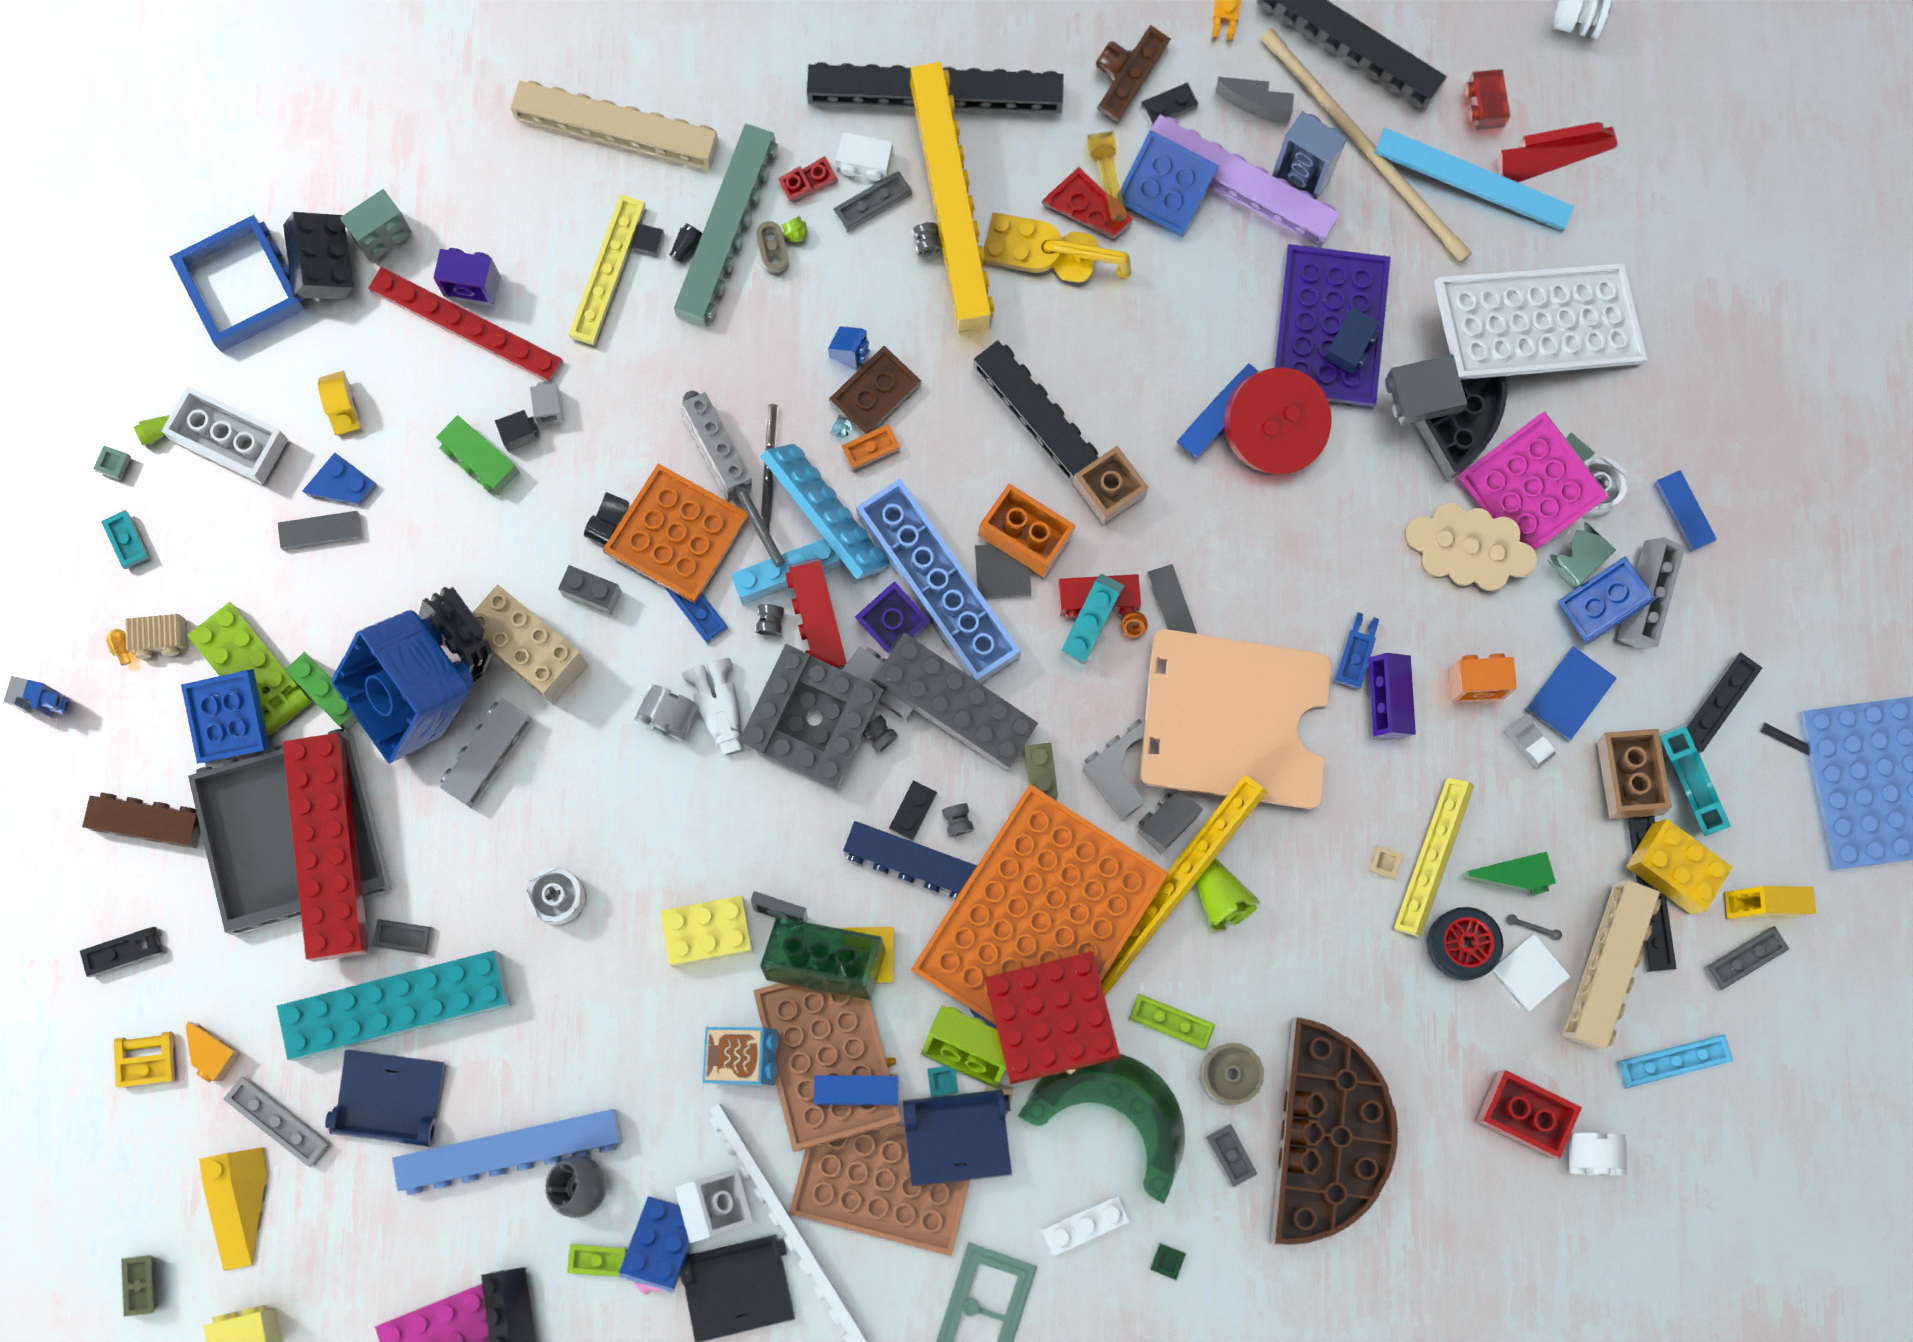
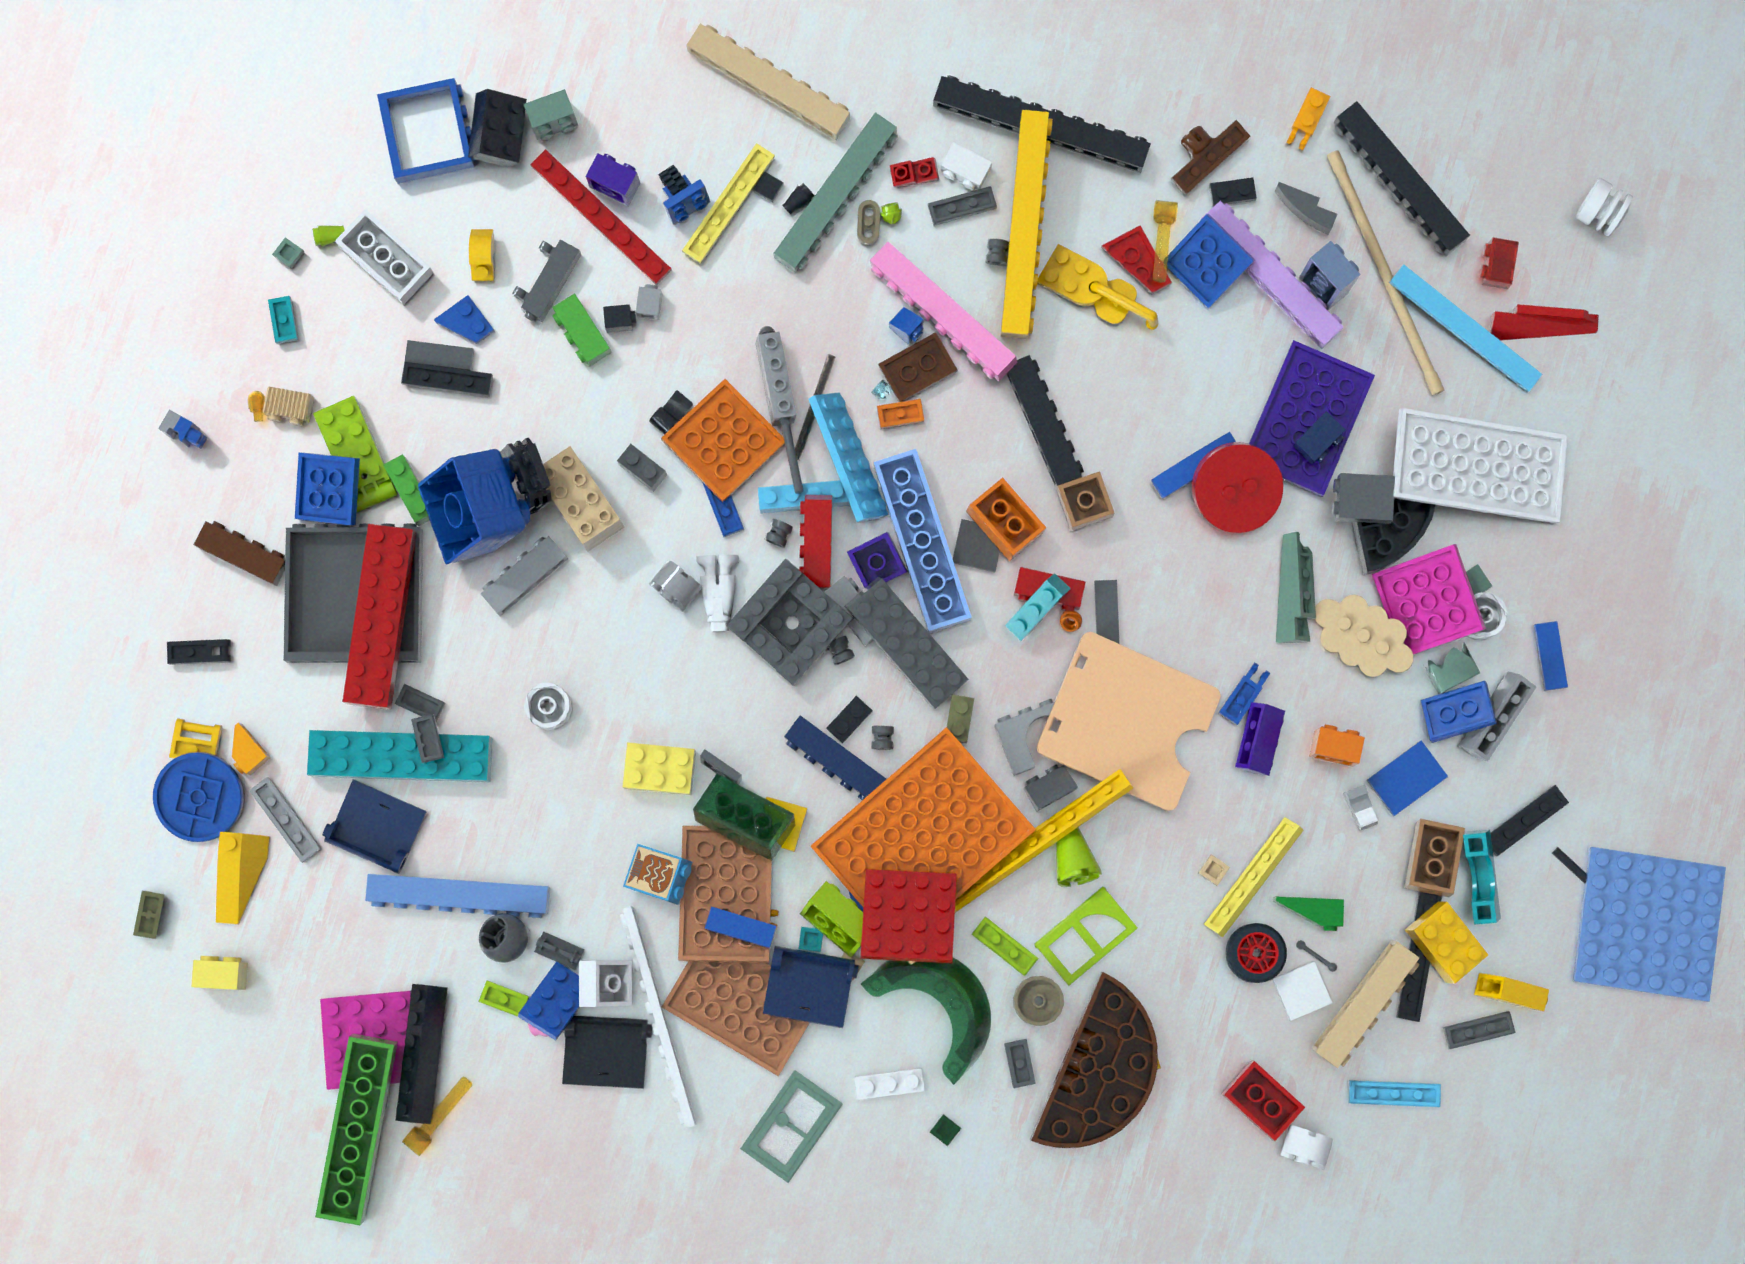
camera: 20 degrees right, 5 degrees up
none -> blue plate [153,752,244,842]
none -> black plate [401,362,493,397]
none -> dark grey plate [411,714,445,763]
none -> dark grey brick [512,239,581,322]
none -> dark grey hinge [534,931,585,970]
none -> blue plate [658,165,710,225]
none -> bright pink brick [870,242,1017,381]
none -> lime window [1034,887,1138,986]
none -> sand green wedge [1276,532,1316,643]

